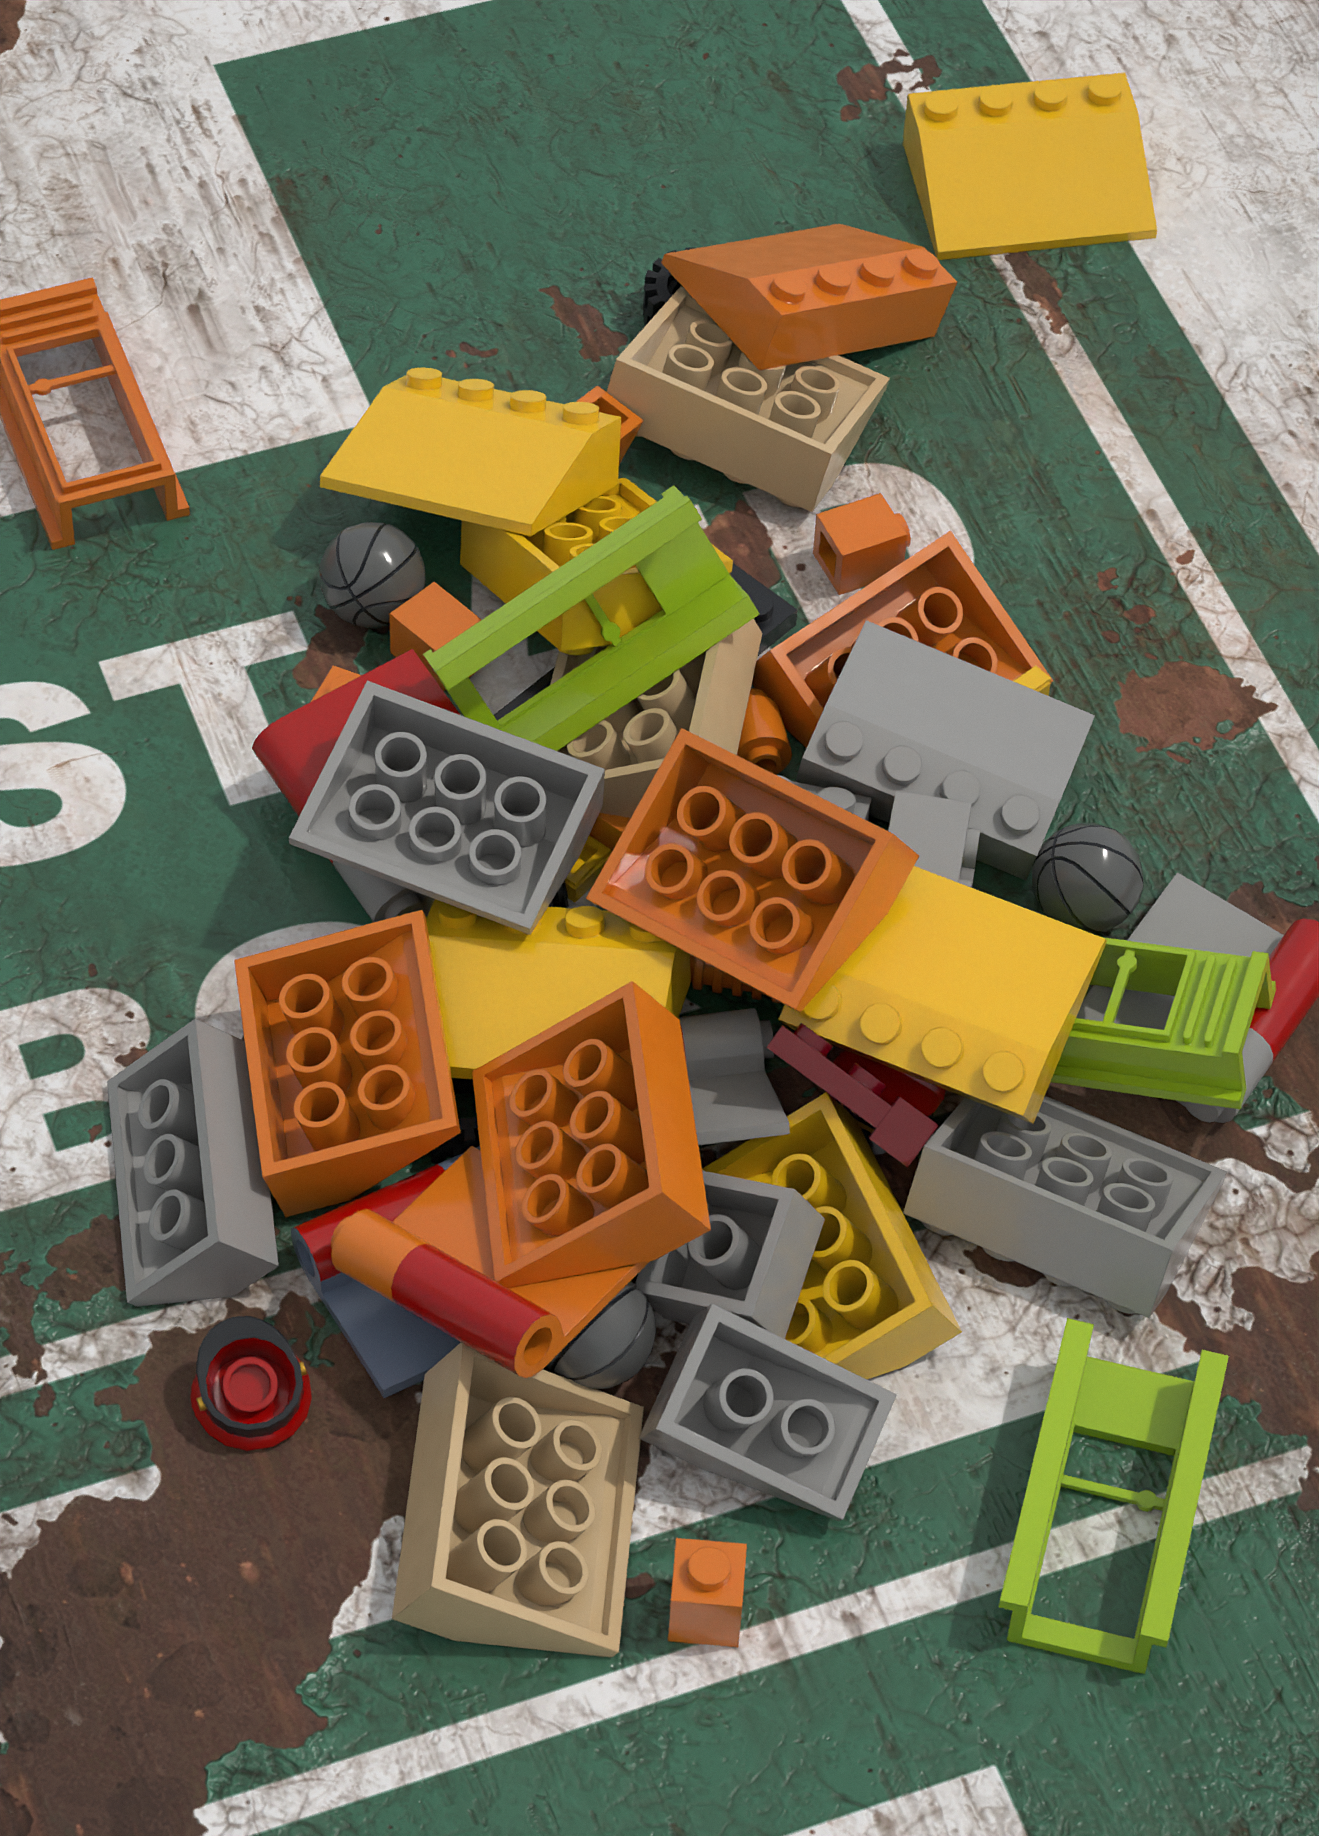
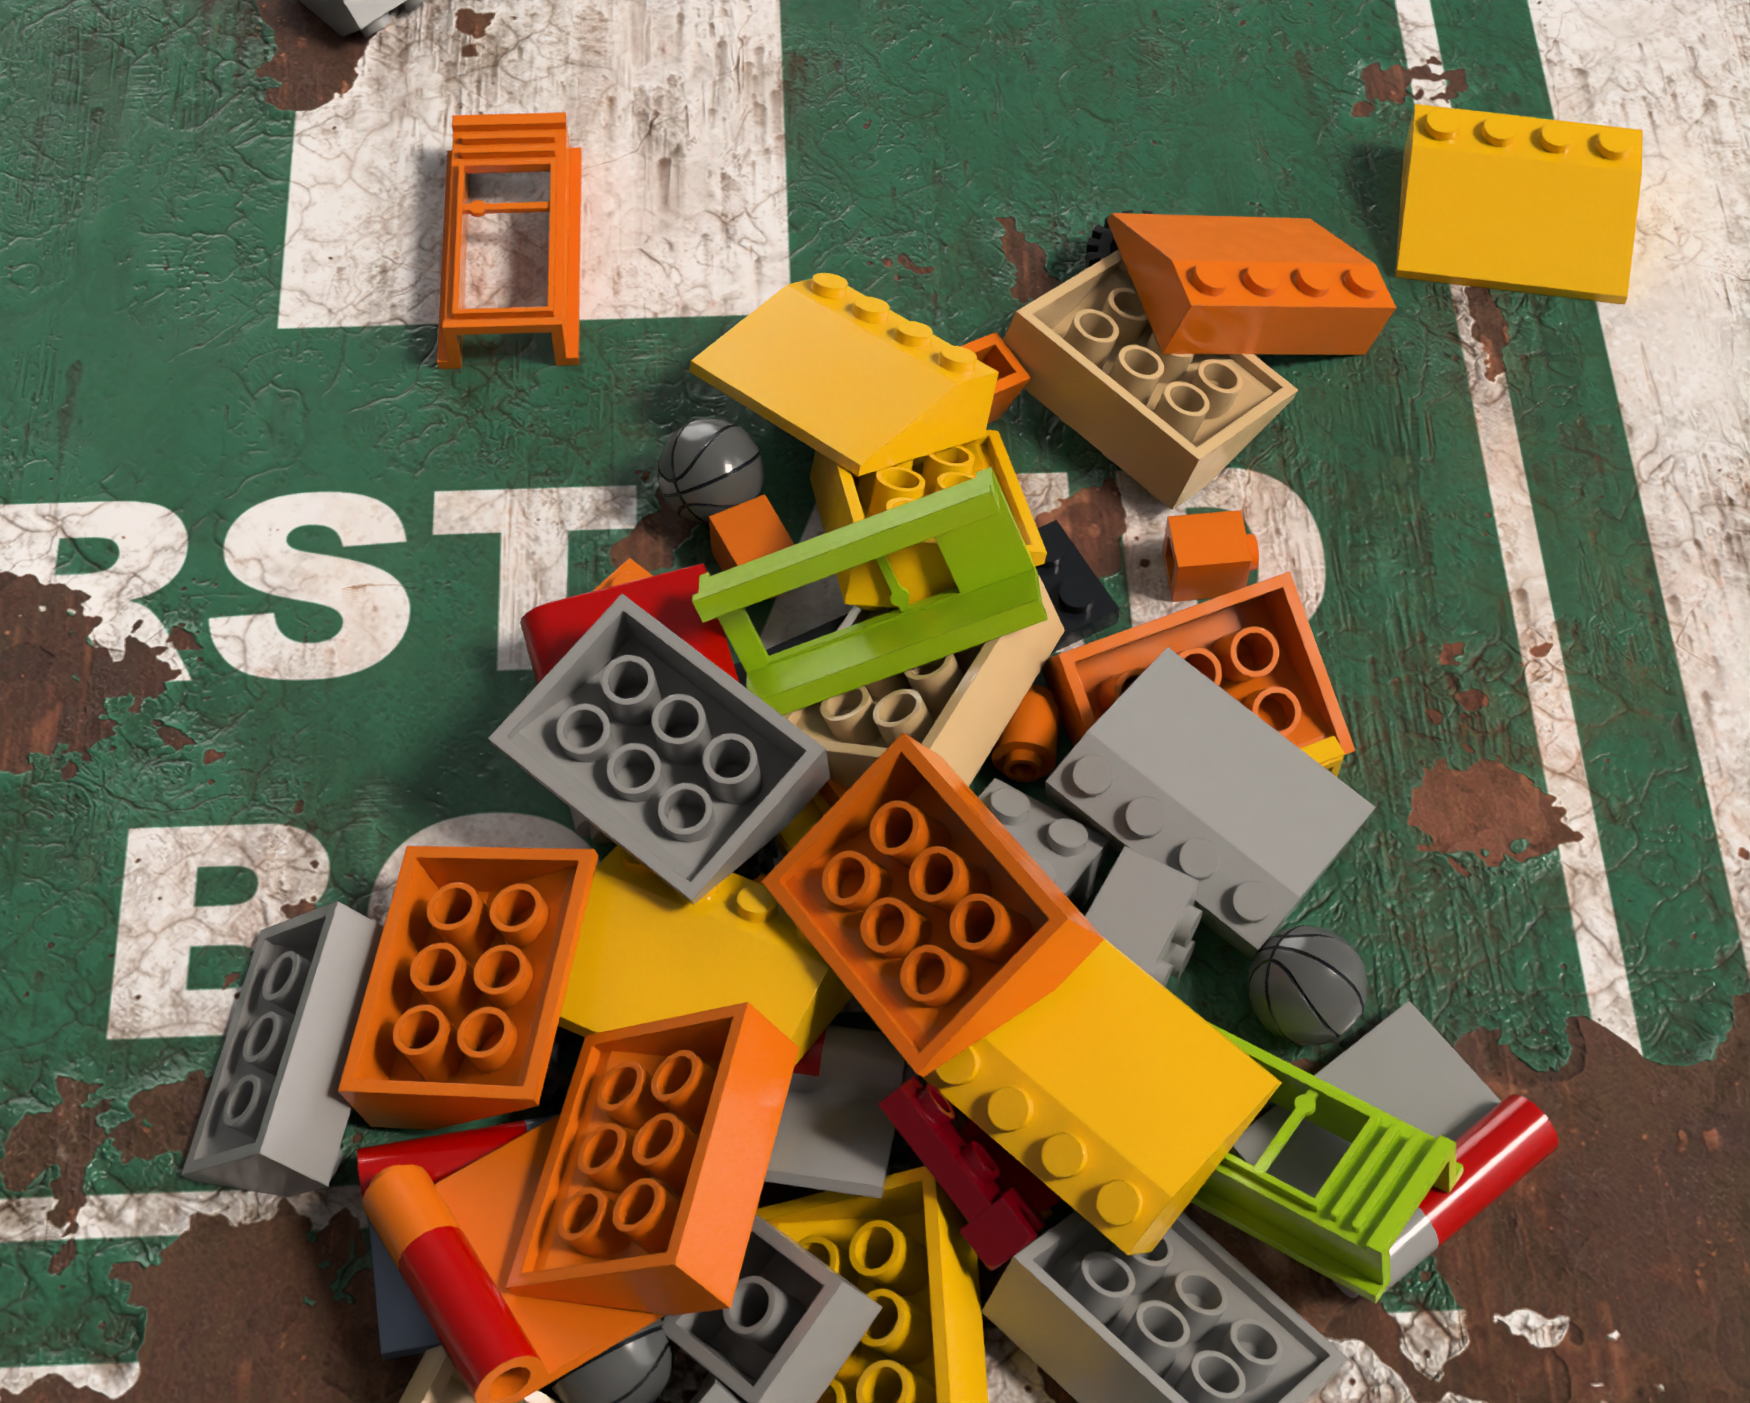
camera: 20 degrees right, 5 degrees up
red piece [190,1316,312,1451] -> none

